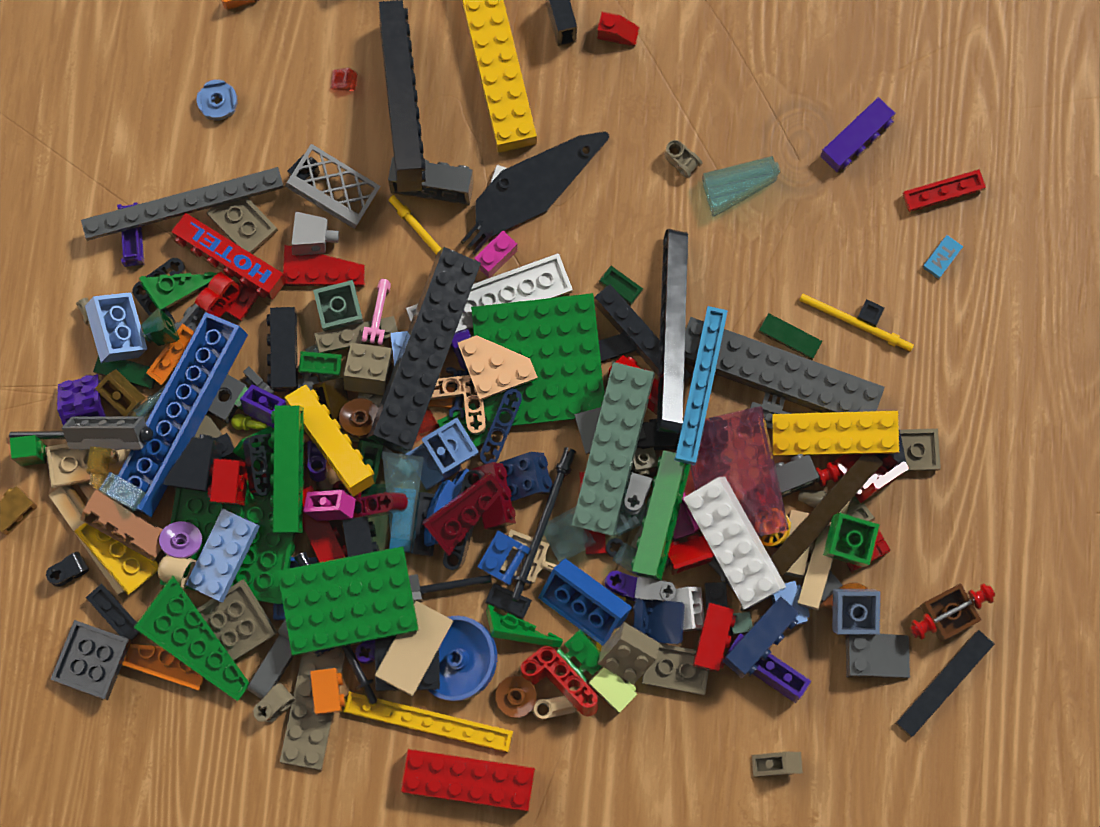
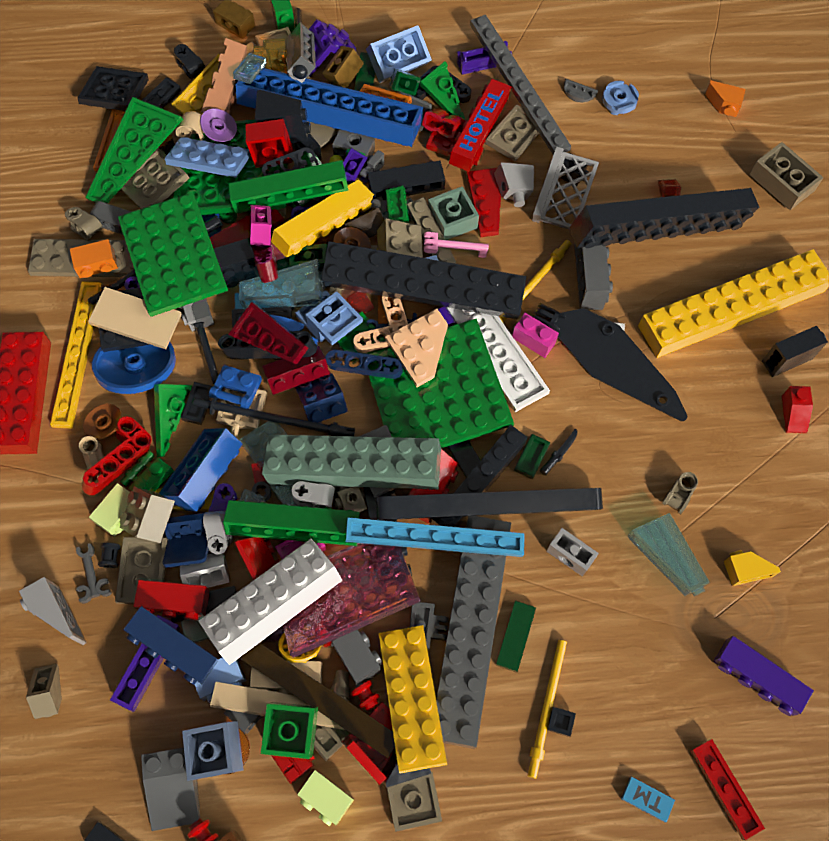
camera: 80 degrees right, 10 degrees down
none -> light grey slope [19,577,87,645]
none -> dark grey bar [76,543,112,604]
none -> black bush [98,543,121,568]
none -> yellowish green brick [297,770,354,826]
none -> black piece [540,429,578,475]
none -> light grey brick [546,528,599,577]
none -> dark grey tile [563,78,598,103]
none -> yellow slope [724,550,781,586]

